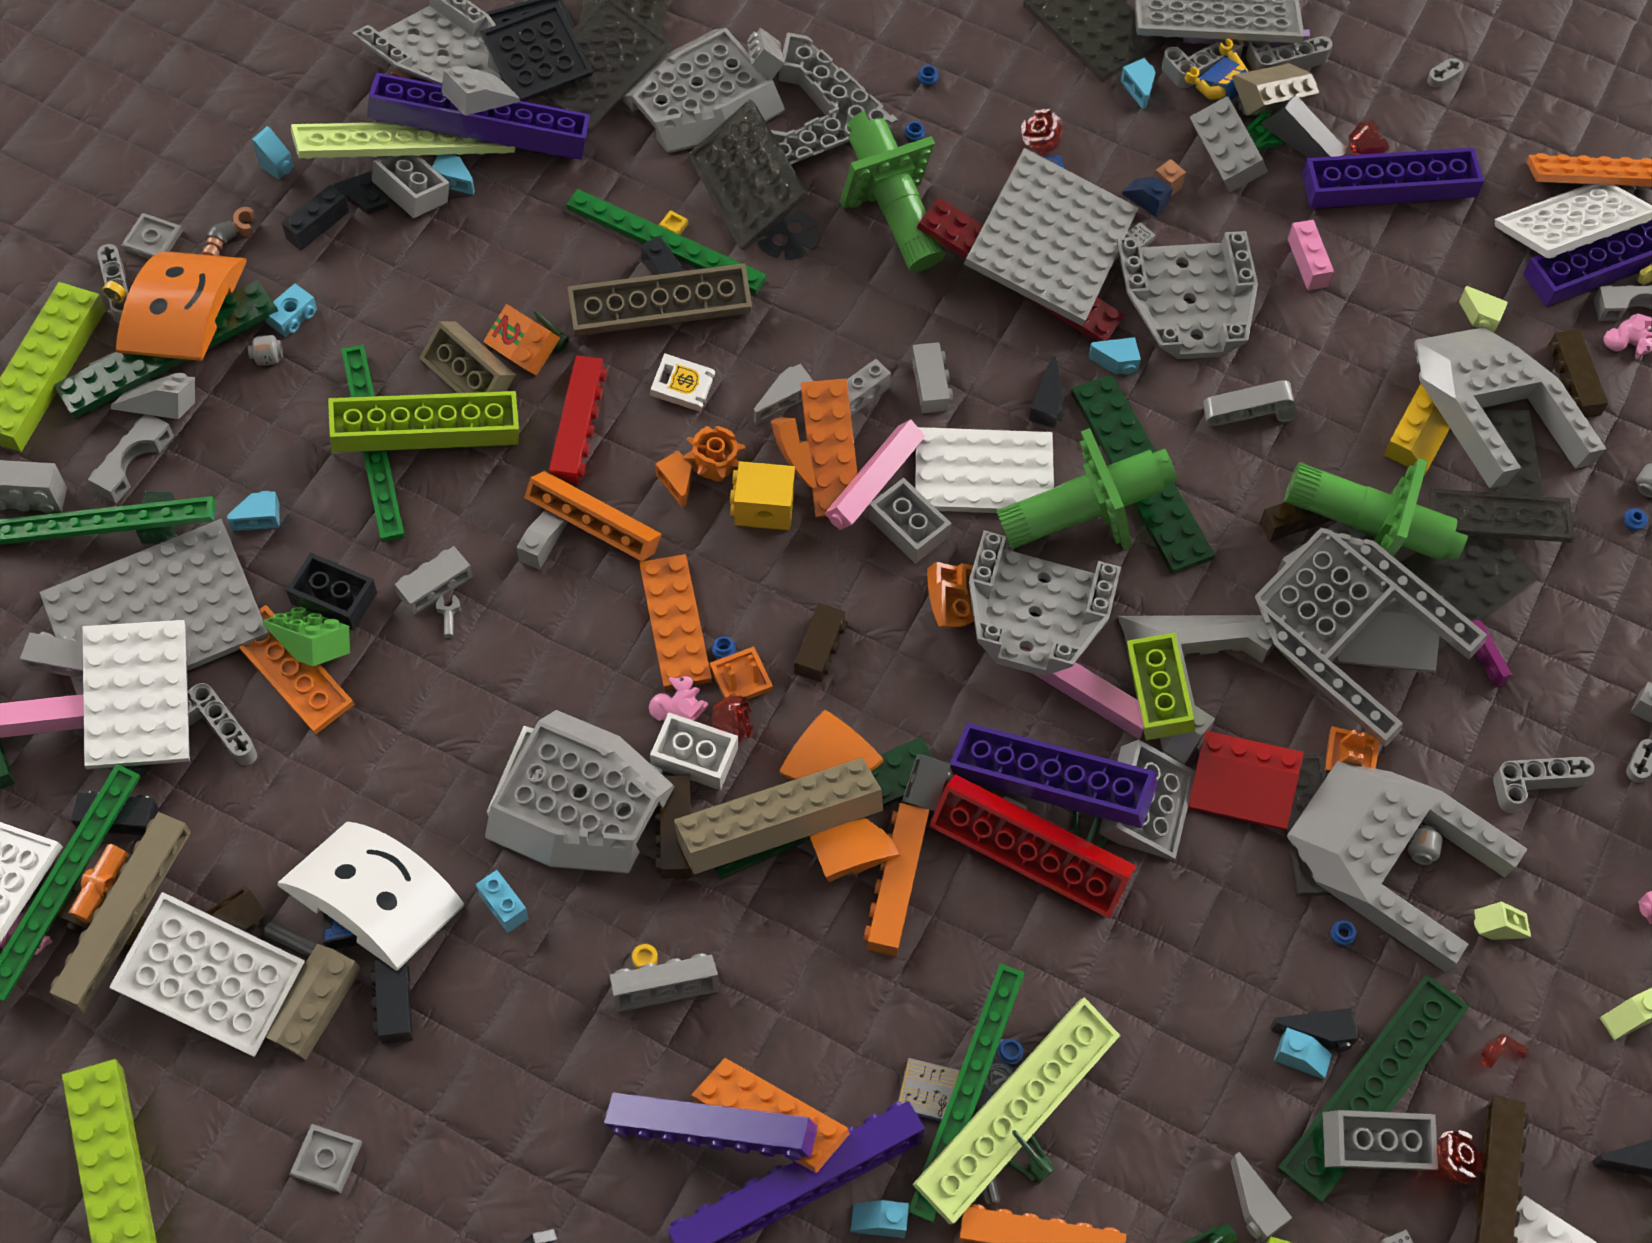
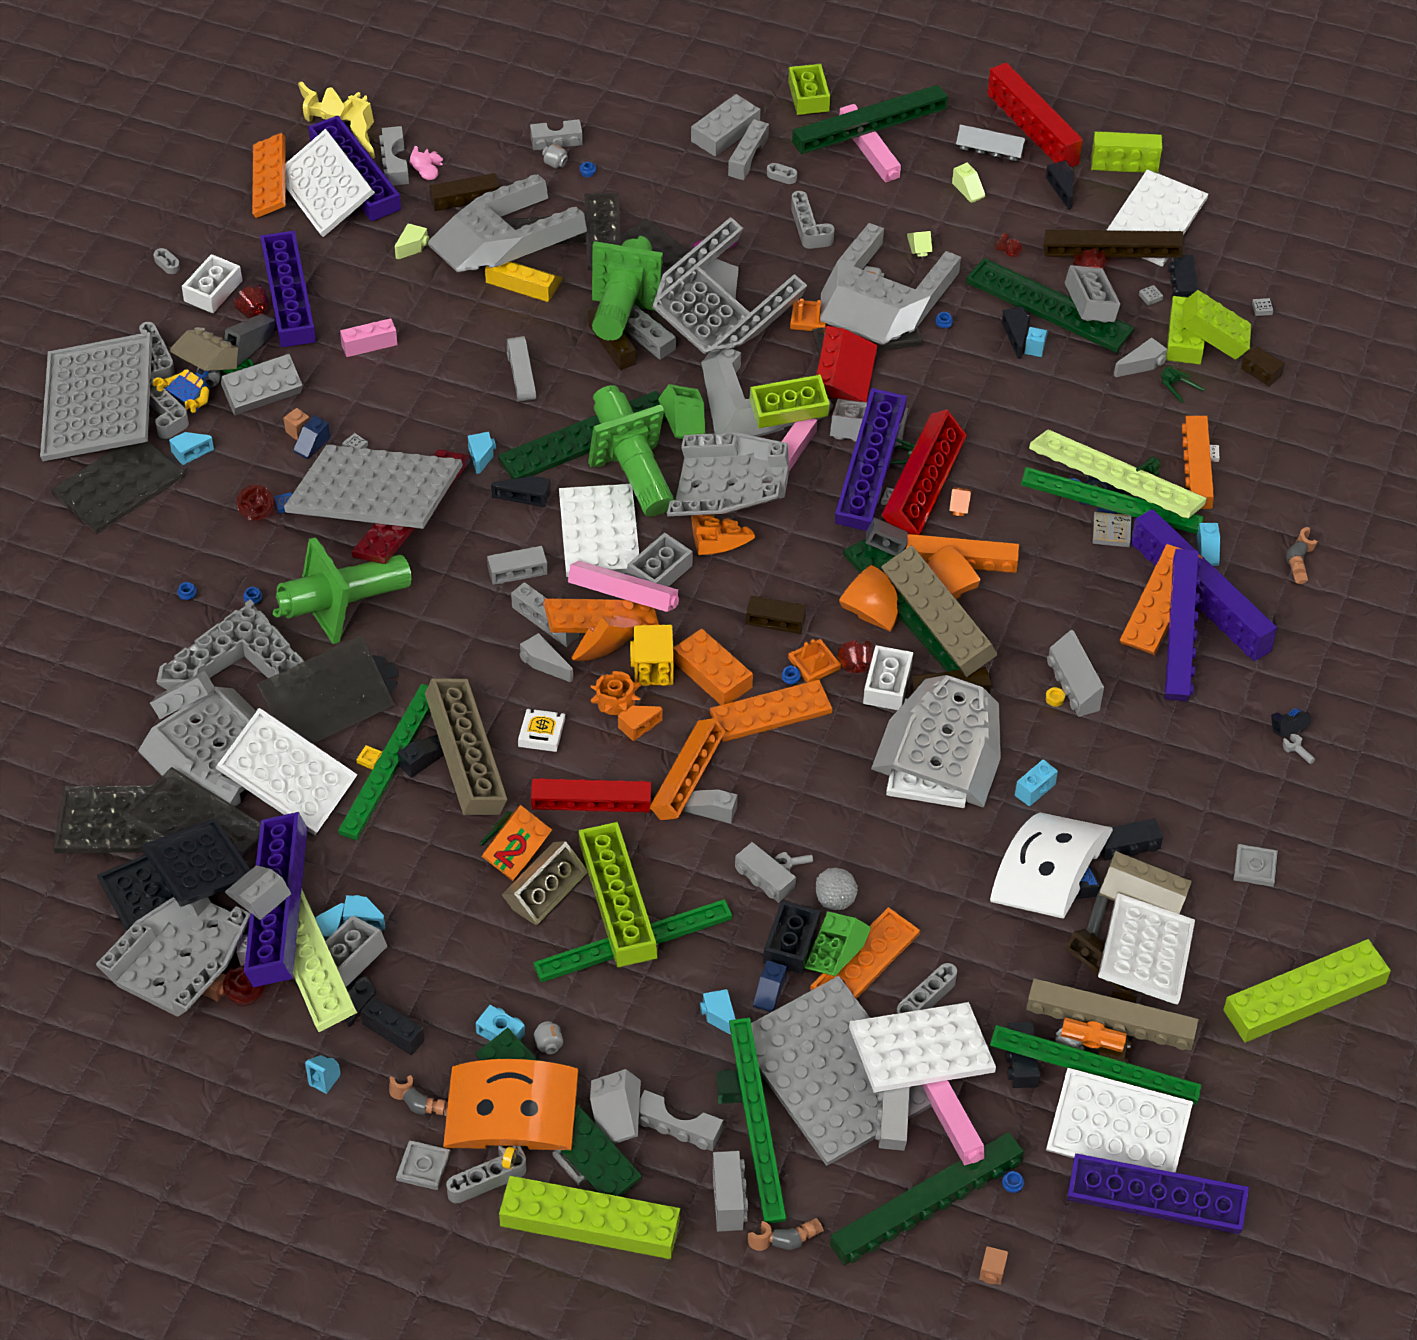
camera: 95 degrees left, 10 degrees down
bright pink animal [649,676,709,721] -> none
light grey wedge [1117,231,1258,359] -> none
none -> white brick [182,254,242,313]
none -> white plate [216,708,357,835]
none -> medium azure slope [343,895,385,930]
none -> bright green slope [658,384,705,439]
none -> orange brick [673,628,753,705]
none -> dark blue slope [753,960,787,1012]
none -> light grey hair [816,868,858,910]
none -> slope [949,487,972,516]

